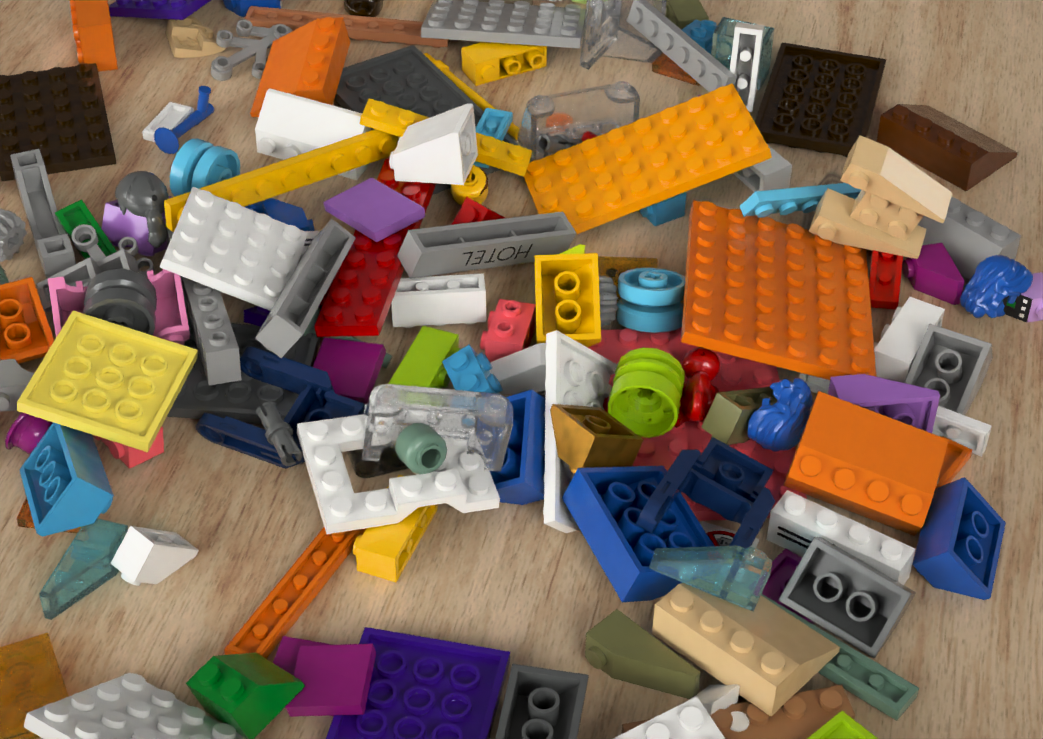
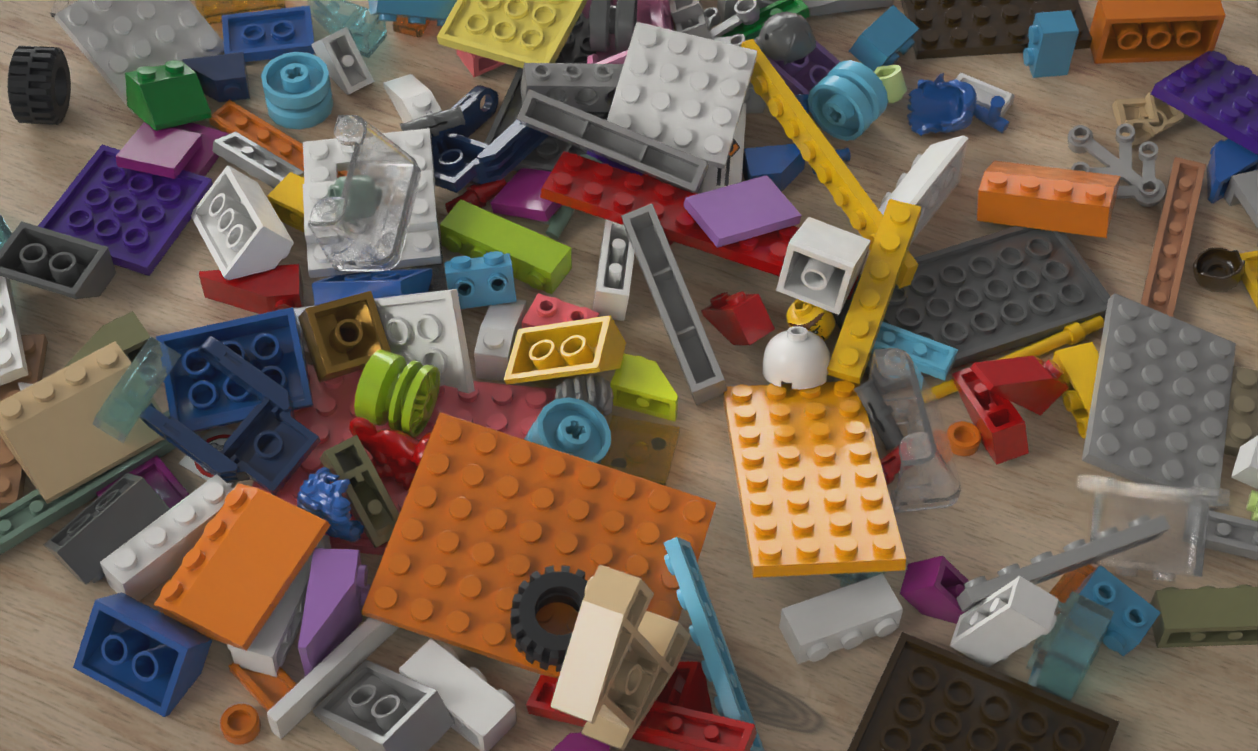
camera: 100 degrees right, 10 degrees up
none -> dark blue slope [182,52,250,103]
none -> white slope [191,165,294,280]
none -> red slope [199,264,304,314]
none -> light grey plate [212,131,304,189]
none -> orange tile [220,704,261,745]
none -> blue plate [222,5,315,62]
none -> medium azure wheel [261,52,334,130]
none -> white slope [383,74,442,123]
none -> black tyre [510,565,588,672]
none -> white cylinder [762,326,831,390]
none -> dark azure brick [849,5,919,72]
none -> yellowish green plate [874,65,907,103]
none -> blue hair [907,79,977,136]
none -> red slope [952,367,1029,465]
none -> red slope [970,356,1069,416]
none -> dark azure brick [1023,10,1079,78]

